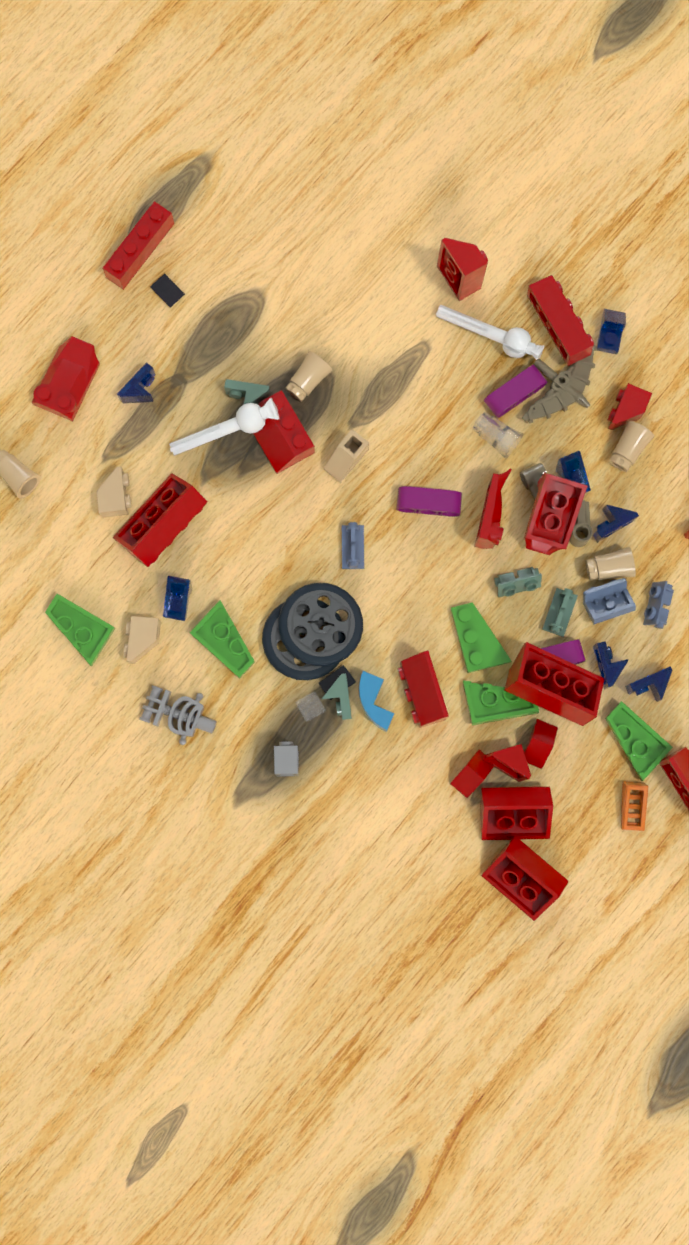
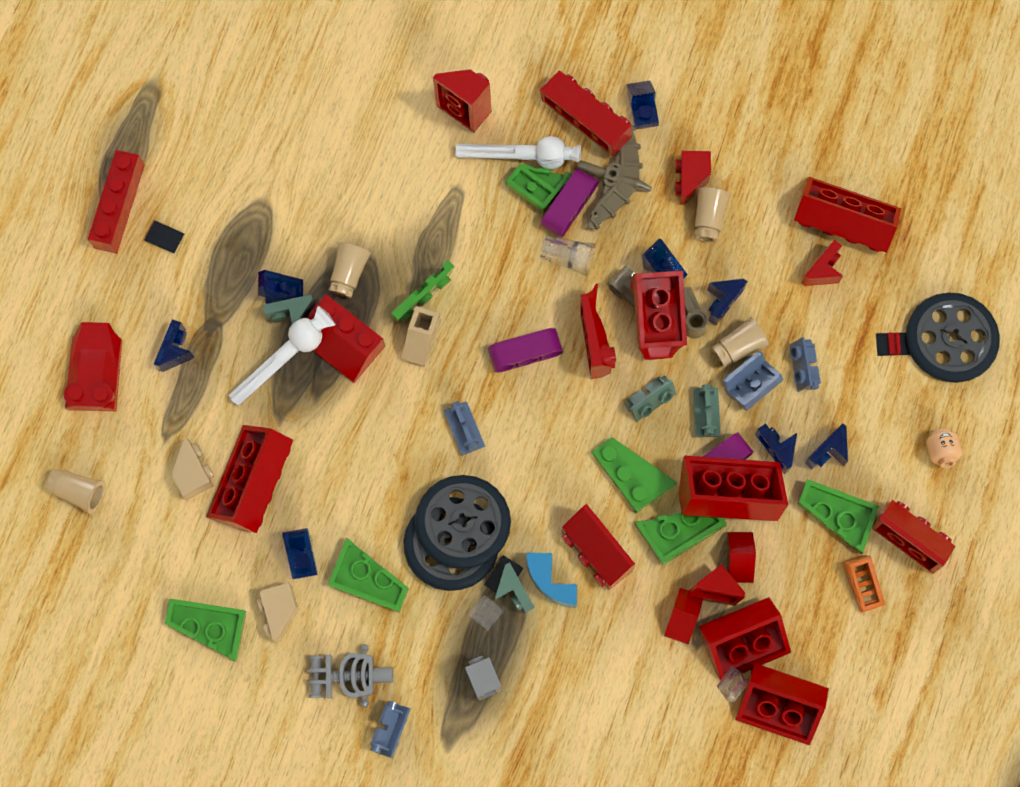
camera: 15 degrees left, 5 degrees down
none -> clear blue slope [258,270,303,304]
none -> sand blue hinge [370,701,411,758]
none -> bright green wing [390,260,454,323]
none -> bright green wing [505,164,572,213]
none -> clear tile [717,666,748,703]

